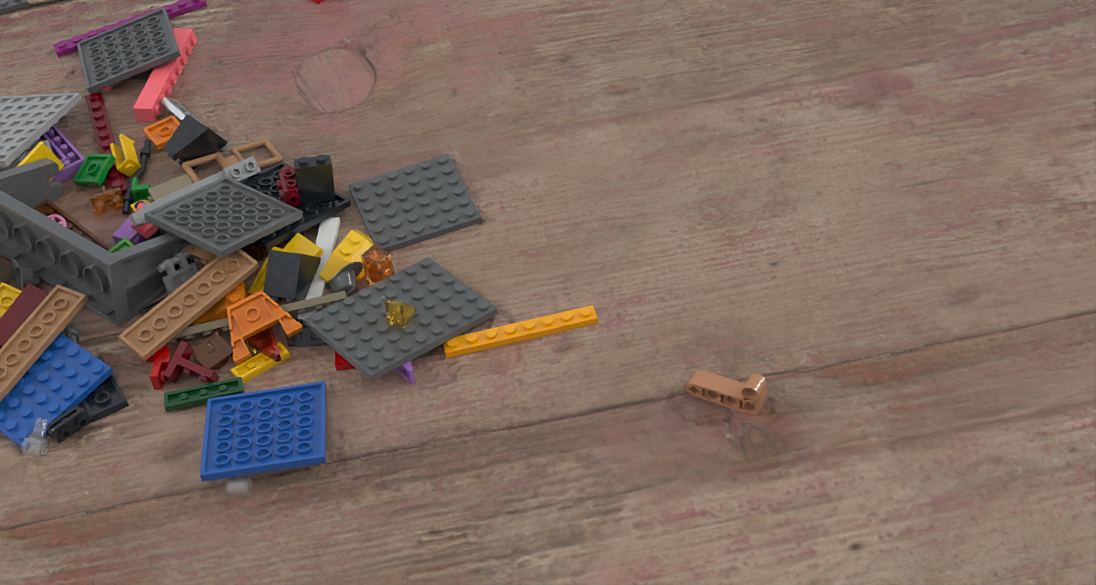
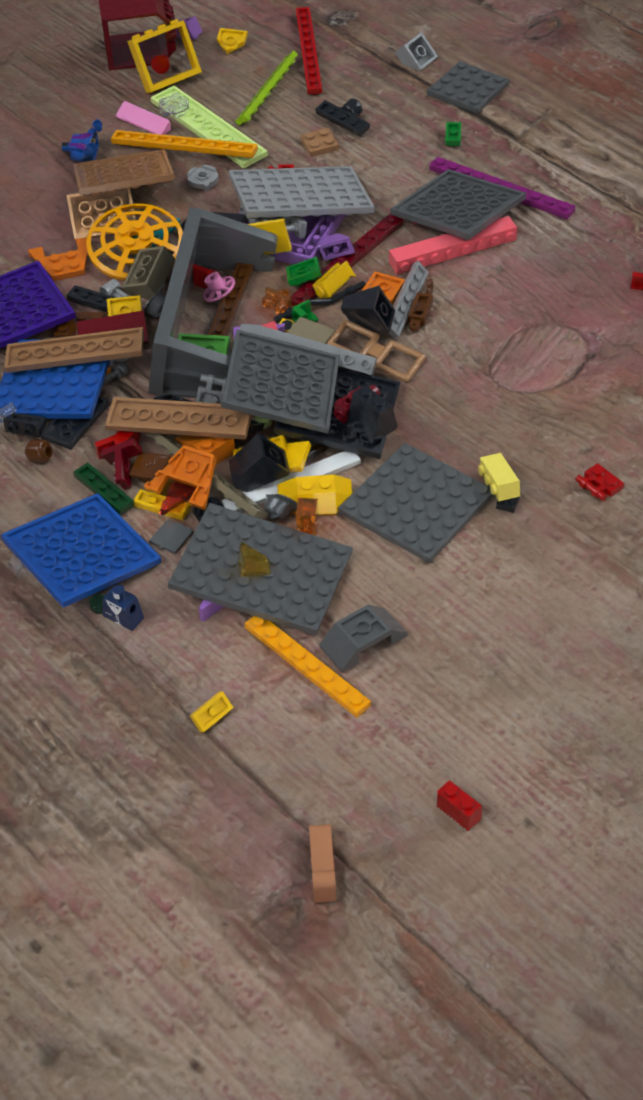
camera: 55 degrees right, 5 degrees up
none -> reddish brown head [25,439,53,463]
none -> clear green tile [89,595,105,614]
none -> dark blue torso [102,585,144,631]
none -> dark grey piece [149,519,194,554]
none -> yellow plate [189,691,234,732]
none -> medium lavender slope [319,233,355,261]
none -> dark grey slope [319,605,408,673]
none -> reddish brown piece [408,279,433,332]
none -> red brick [437,780,483,831]
none -> green plate [445,122,461,146]
none -> light yellow brick [478,453,520,501]
none -> black plate [496,497,520,513]
none -> red plate [575,463,624,501]

